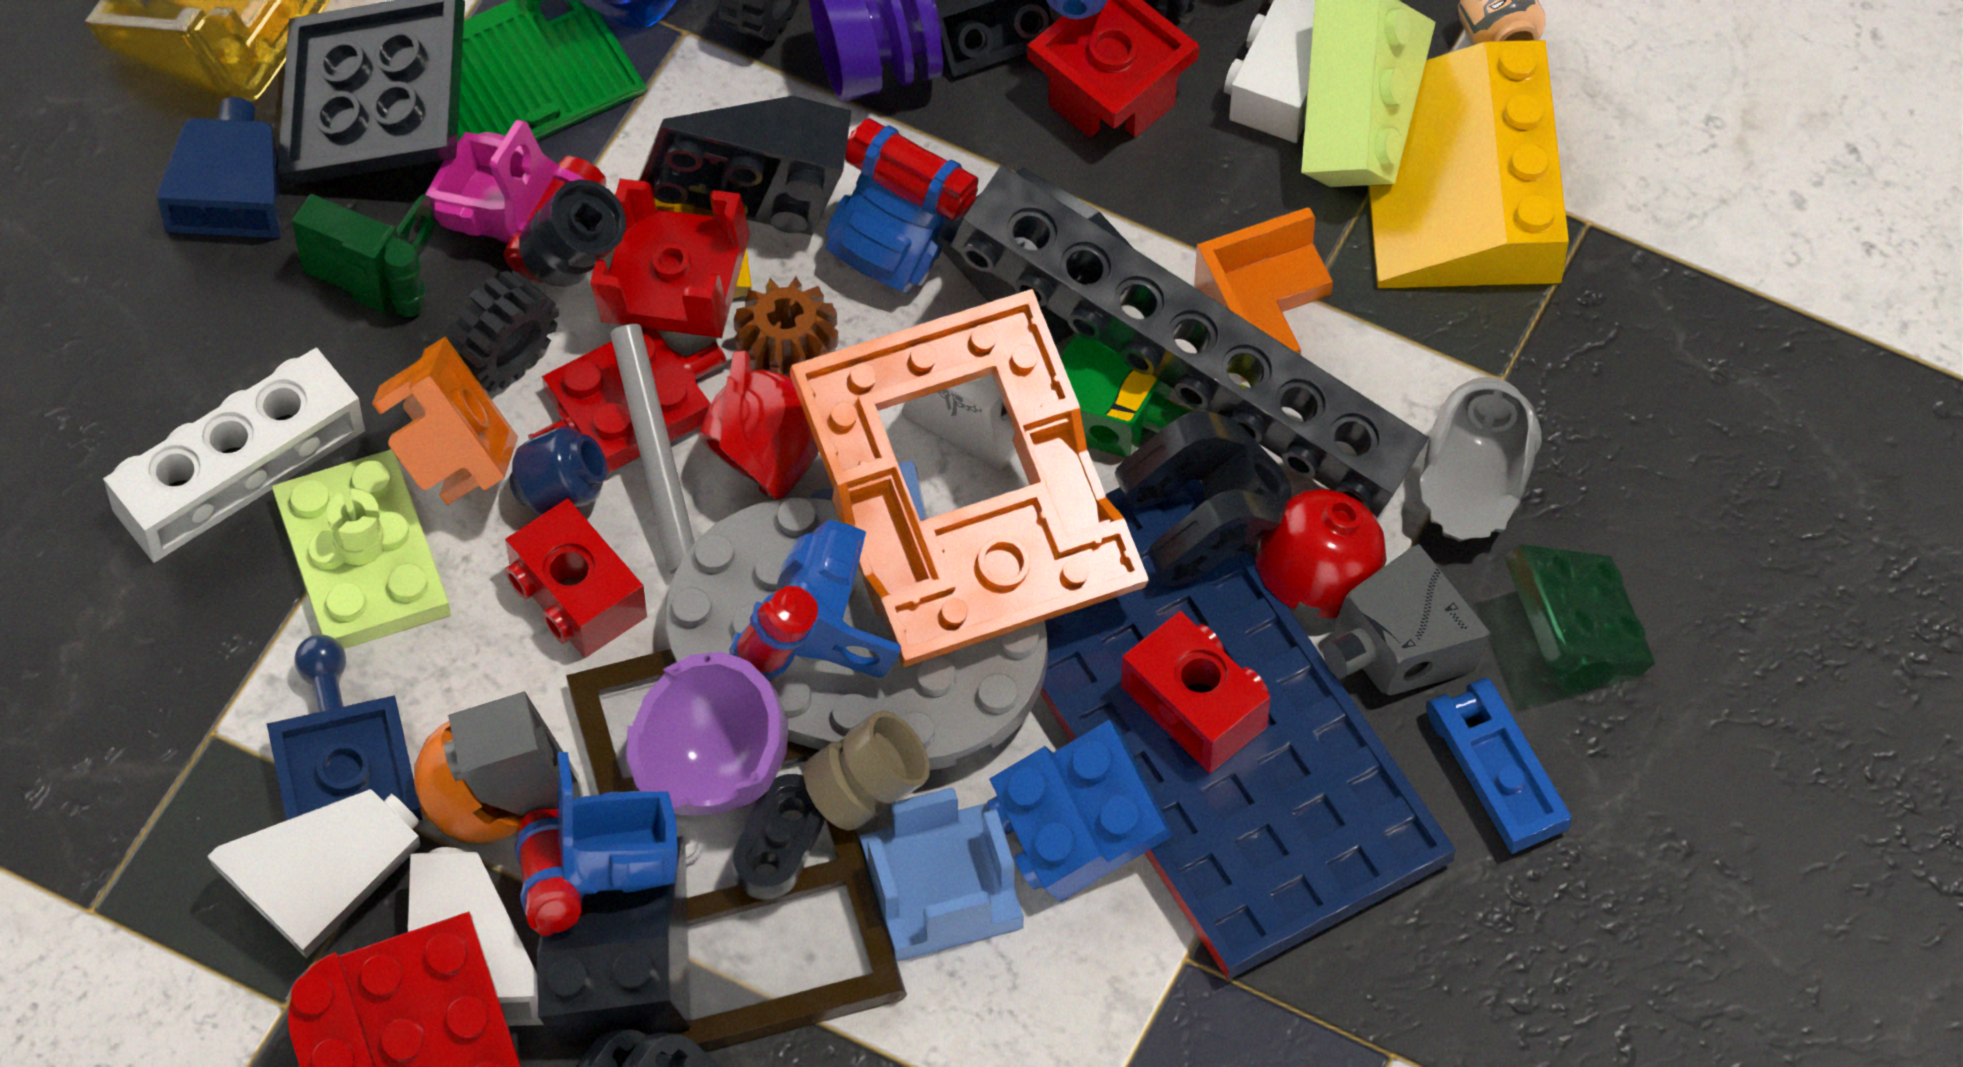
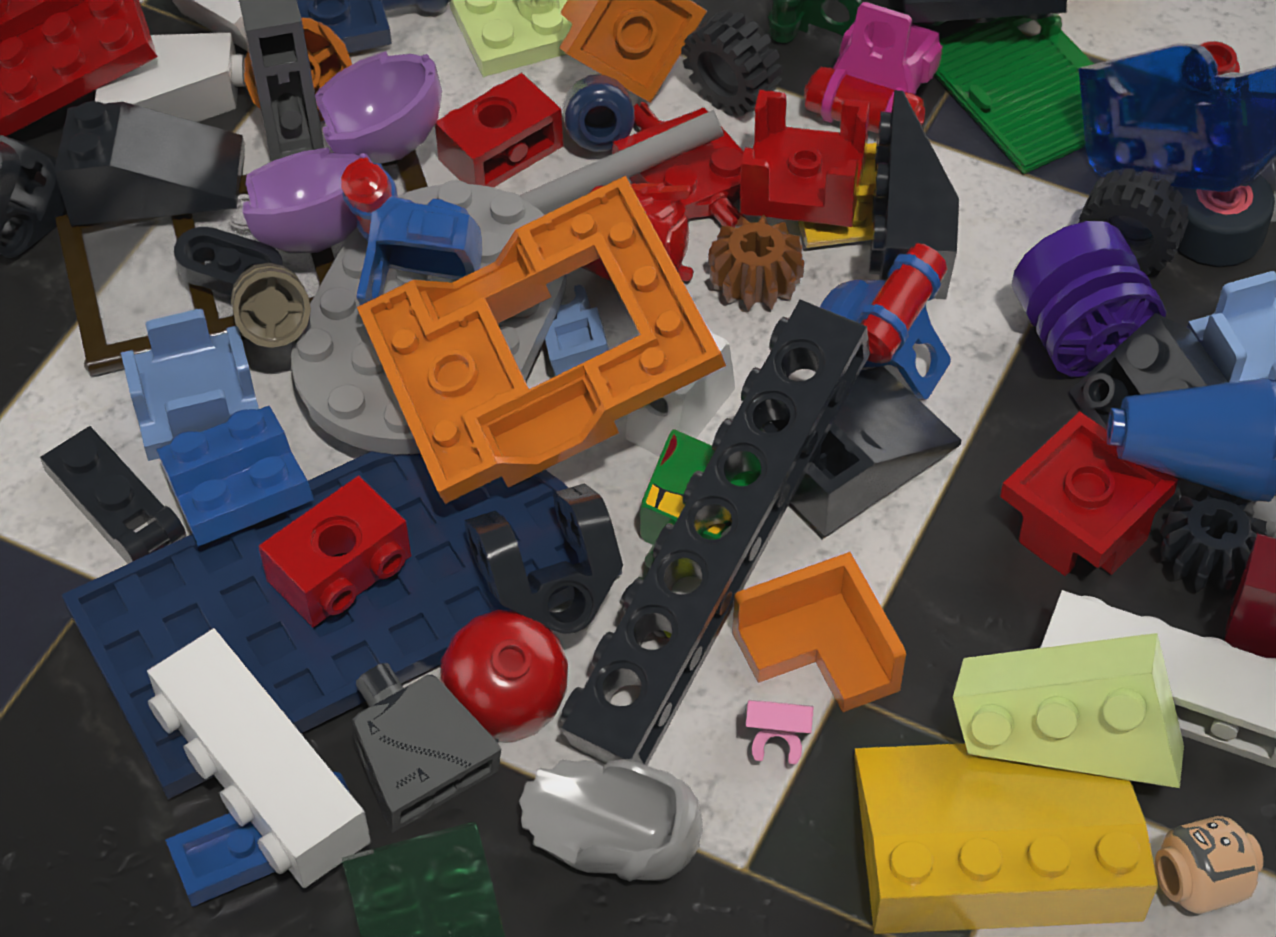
camera: 90 degrees right, 5 degrees down
blue piece [514,752,678,936] -> none
black wheel [519,179,626,287] -> none
none -> black plate [40,426,186,564]
none -> white brick [147,629,371,888]
none -> medium lavender cylinder [315,51,442,164]
none -> bright pink tile [746,700,814,764]

